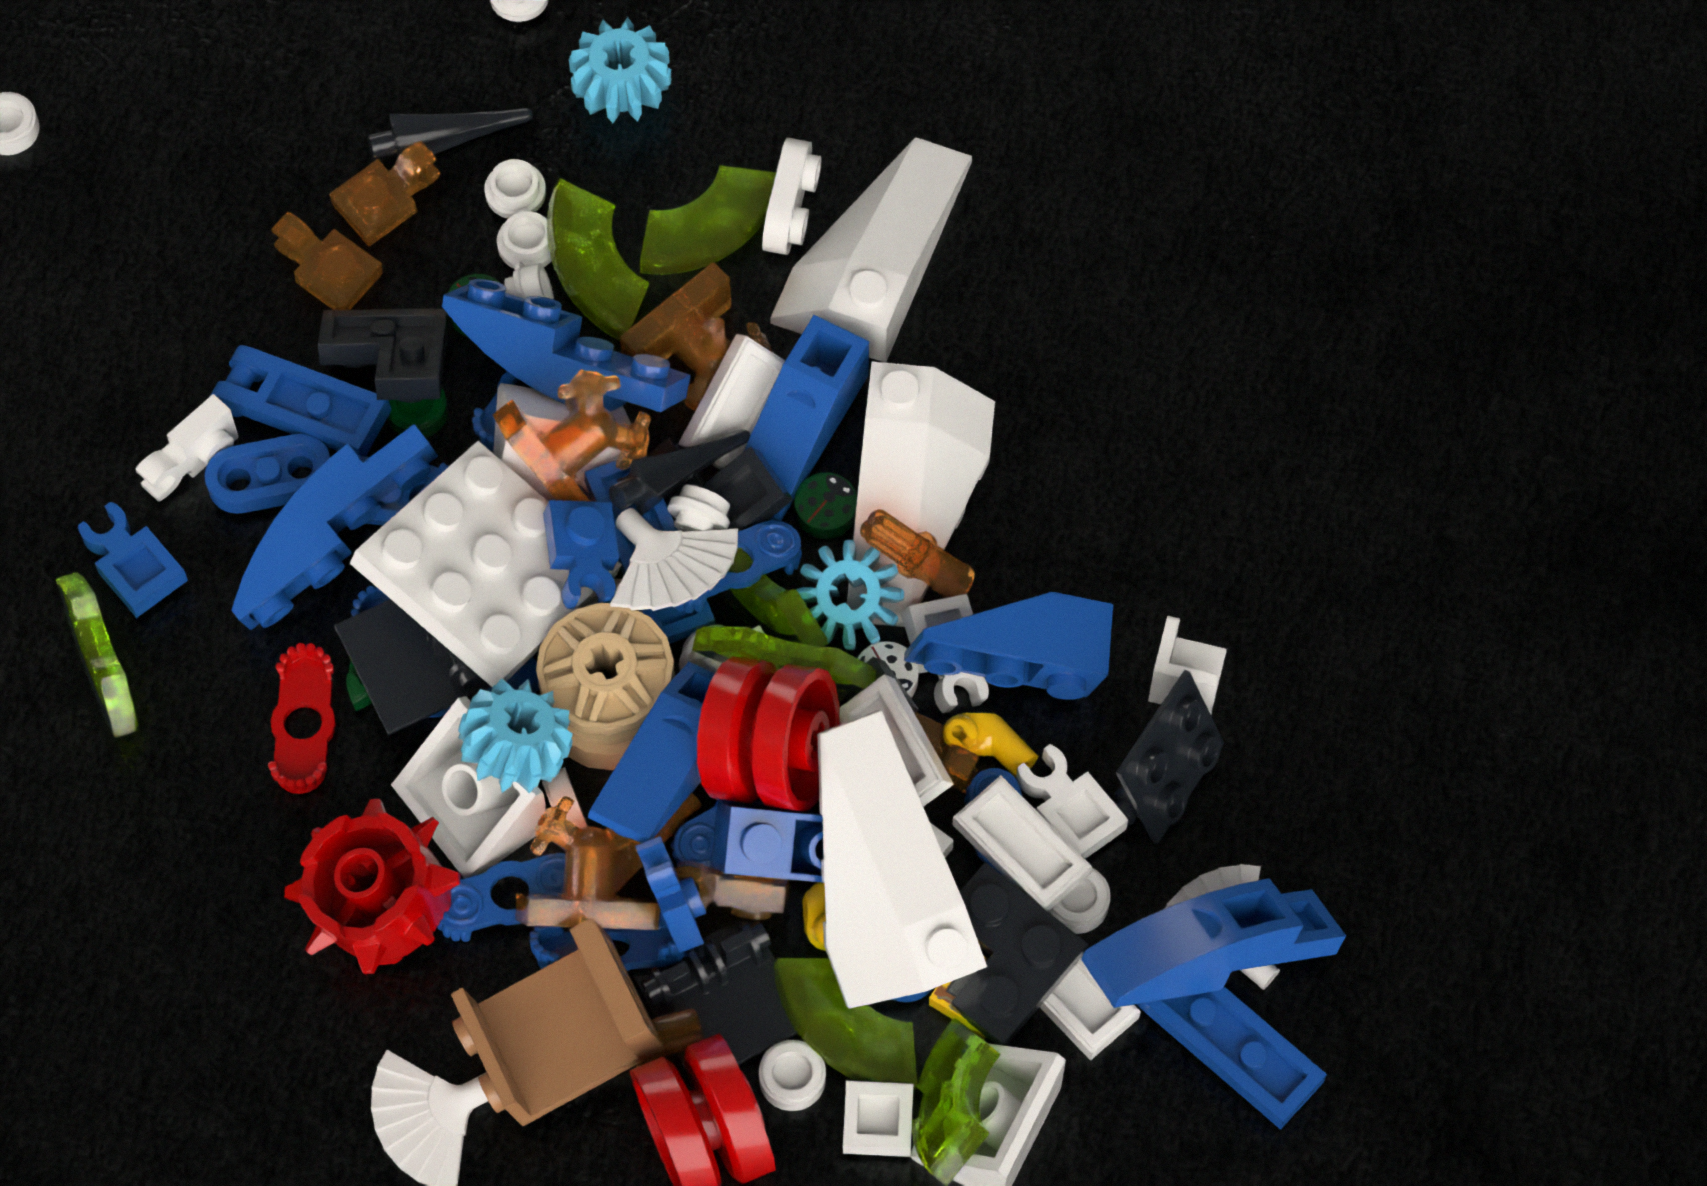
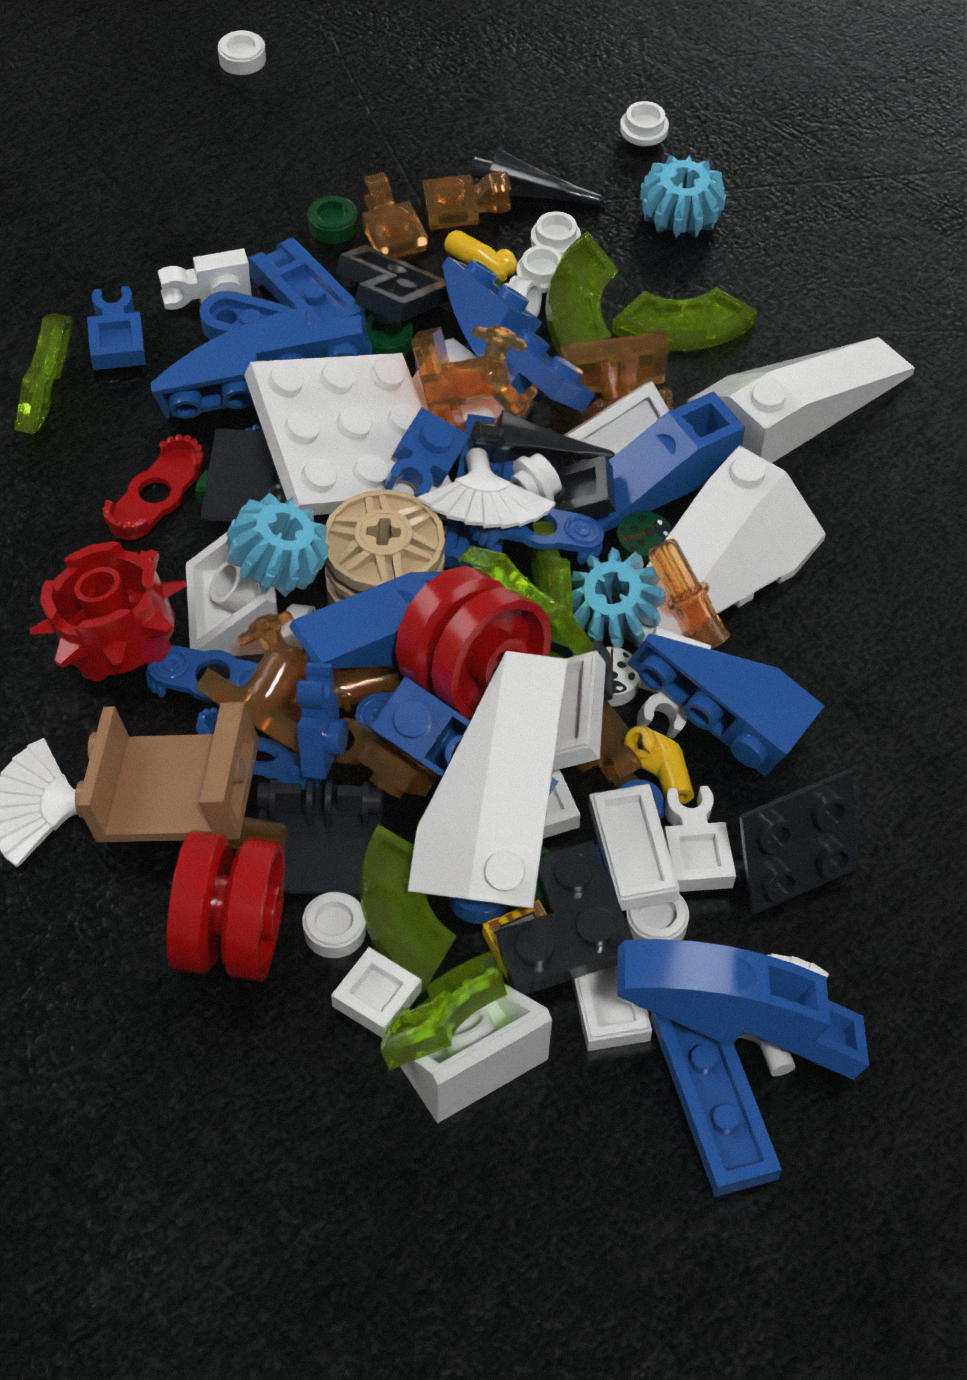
camera: 30 degrees right, 10 degrees down
white plate [762,137,821,255] -> none
white panel [1148,616,1227,714] -> none
none -> dark green tile [307,196,358,244]
none -> yellow arm [445,230,517,283]

